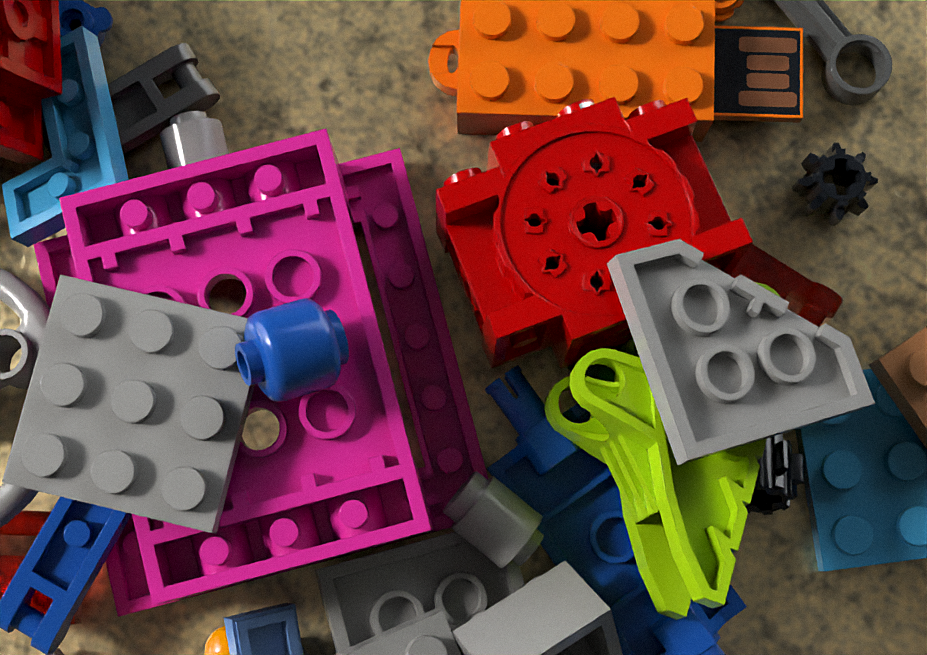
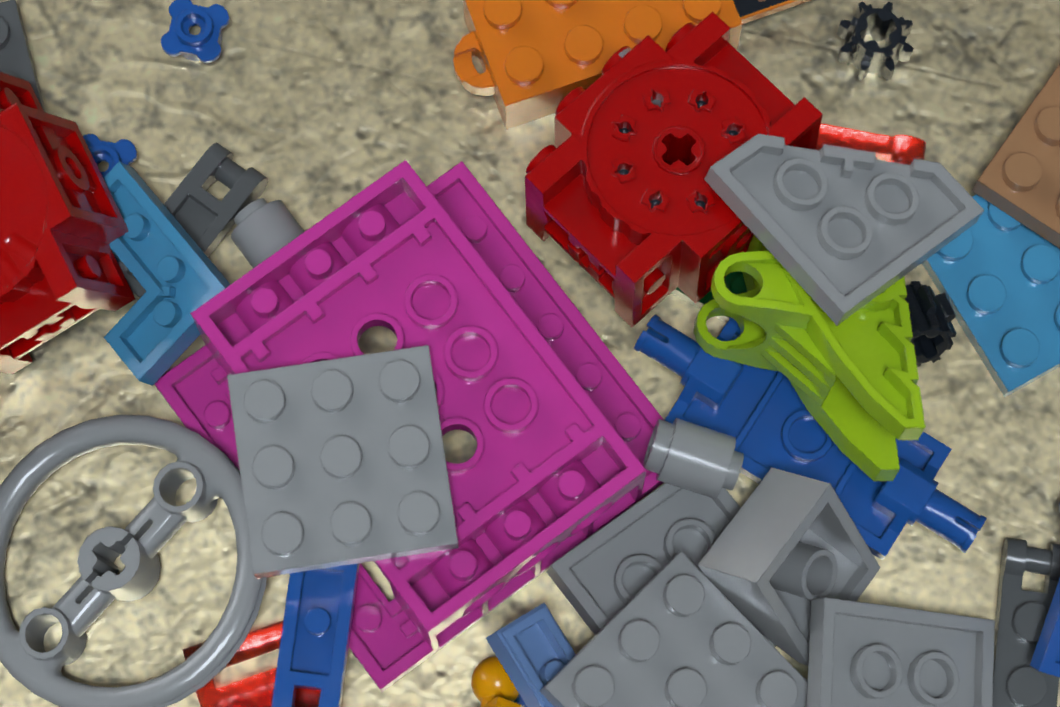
camera: 25 degrees left, 5 degrees down
blue head [235,298,349,402] -> none

